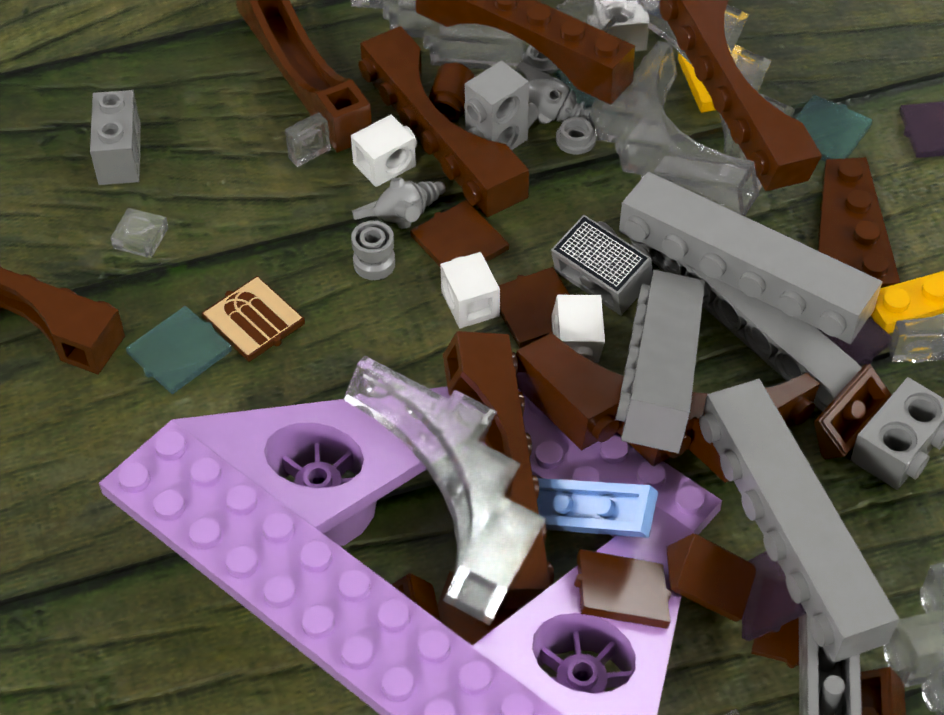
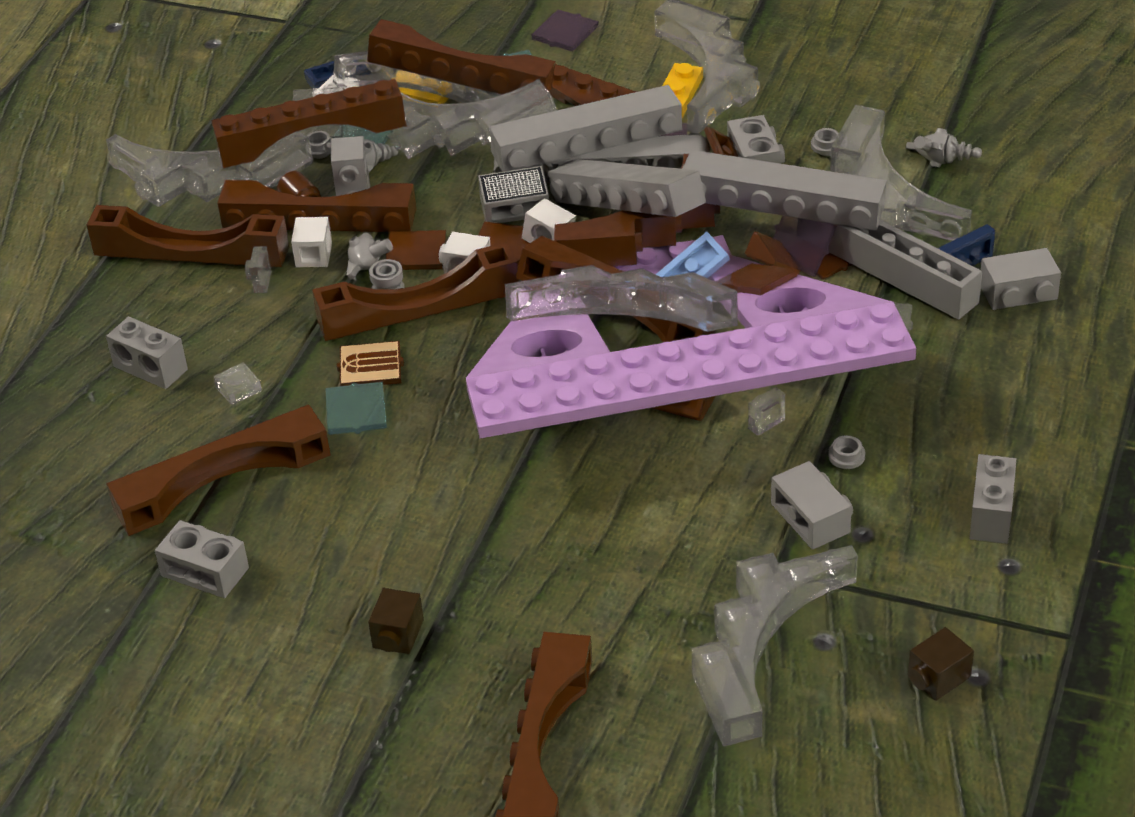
camera: 50 degrees left, 10 degrees down
light grey plate [556,117,596,155] -> none
none -> reddish brown arch [312,242,520,341]

